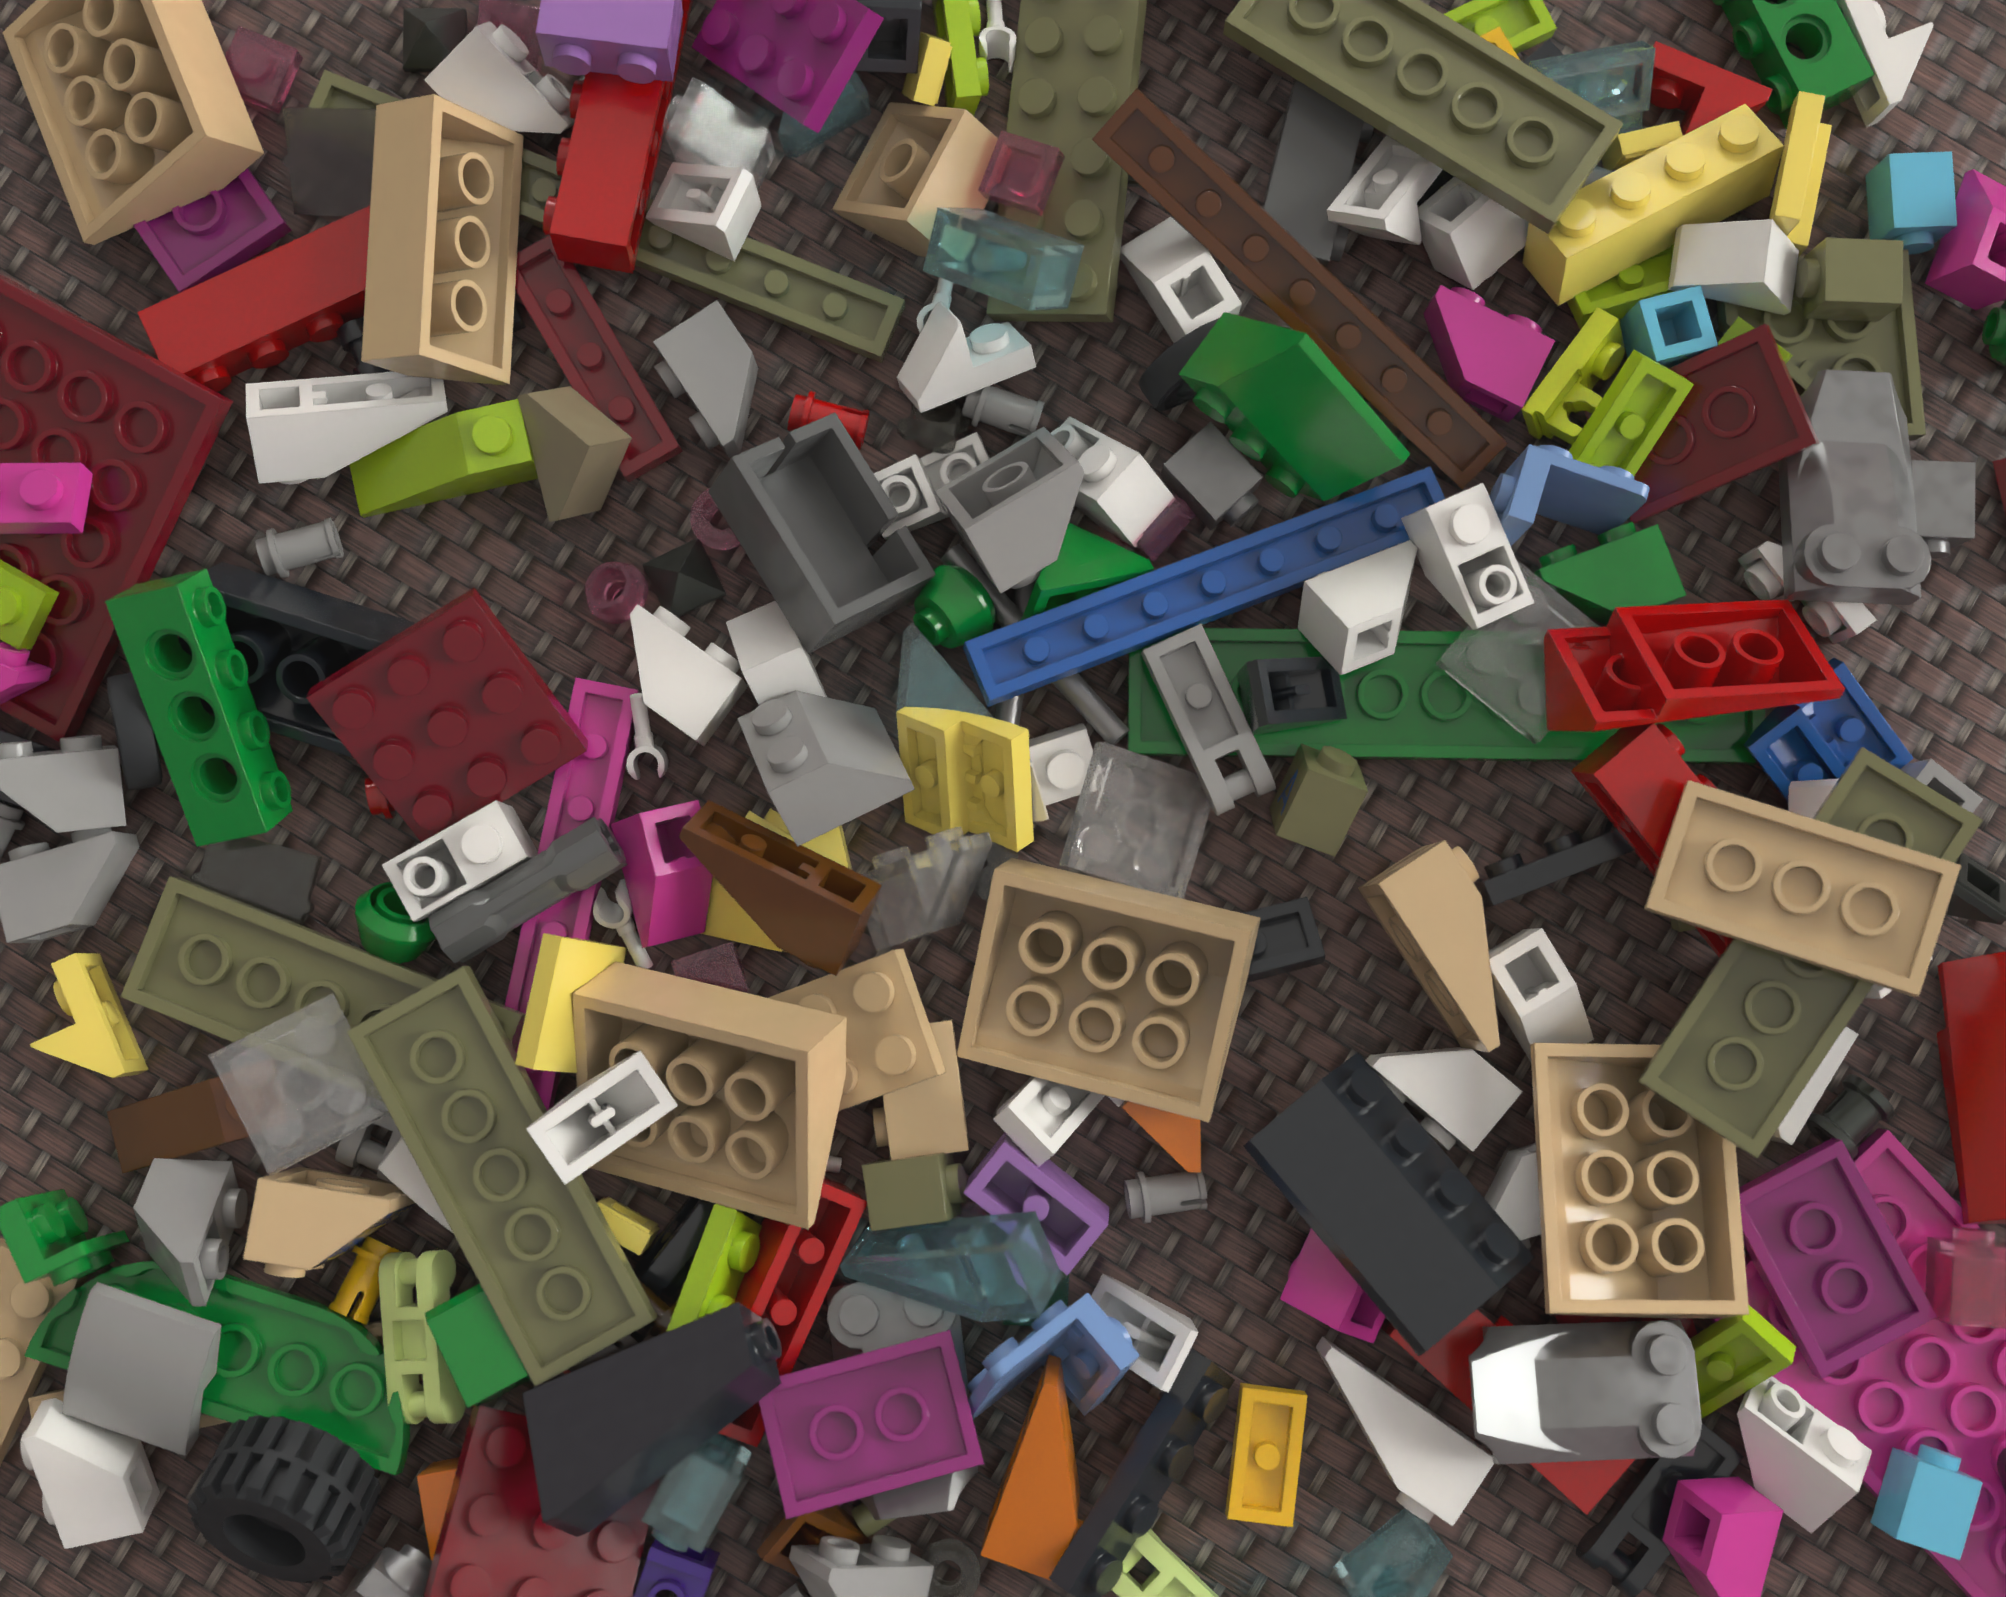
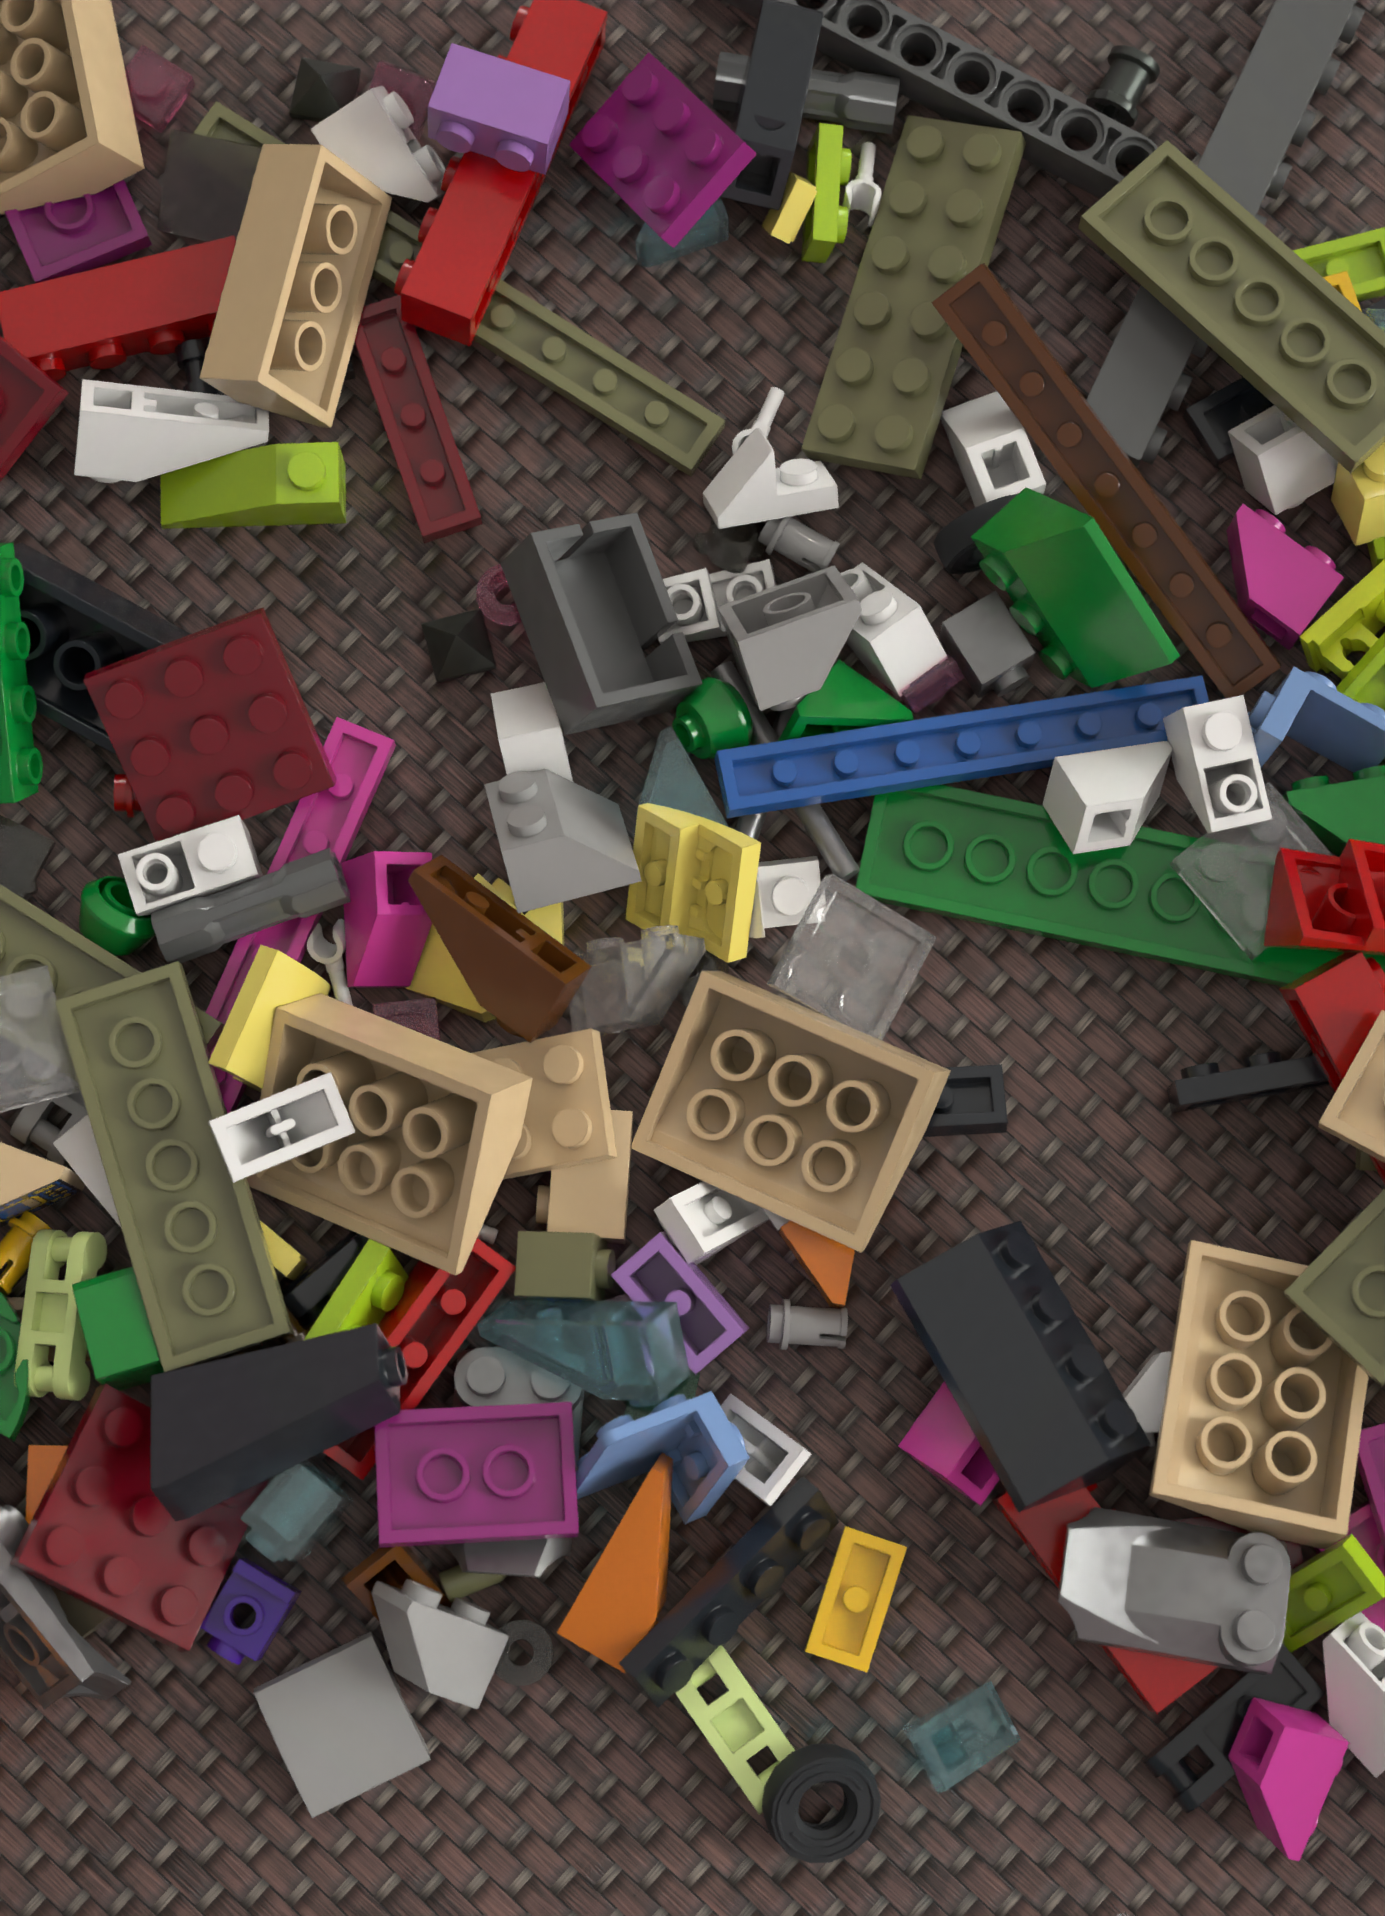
camera: 15 degrees right, 5 degrees down
light grey pin [255,517,344,579] -> none
dark tan slope [518,386,632,522] -> none
clear pink plate [585,562,648,624] -> none
white hand [626,693,669,780] -> none
white slope [630,604,748,747] -> none
white slope [645,162,762,262] -> none
light grey slope [653,300,758,459] -> none
clear slope [663,77,776,191] -> none
red pin [787,391,870,450] -> none
tan slope [832,102,1013,262] -> none
clear light blue brick [923,207,1084,311] -> none
clear pink plate [978,130,1065,216] -> none
light grey plate [1141,624,1276,816] -> none
black slope [1237,656,1347,735] -> none
olive brick [1270,744,1368,857] -> none
white slope [1316,1336,1493,1526] -> none
white slope [1327,136,1443,245] -> none
tan slope [1358,840,1500,1052] -> none
white slope [1365,1047,1522,1152] -> none
white slope [1489,928,1594,1062] -> none

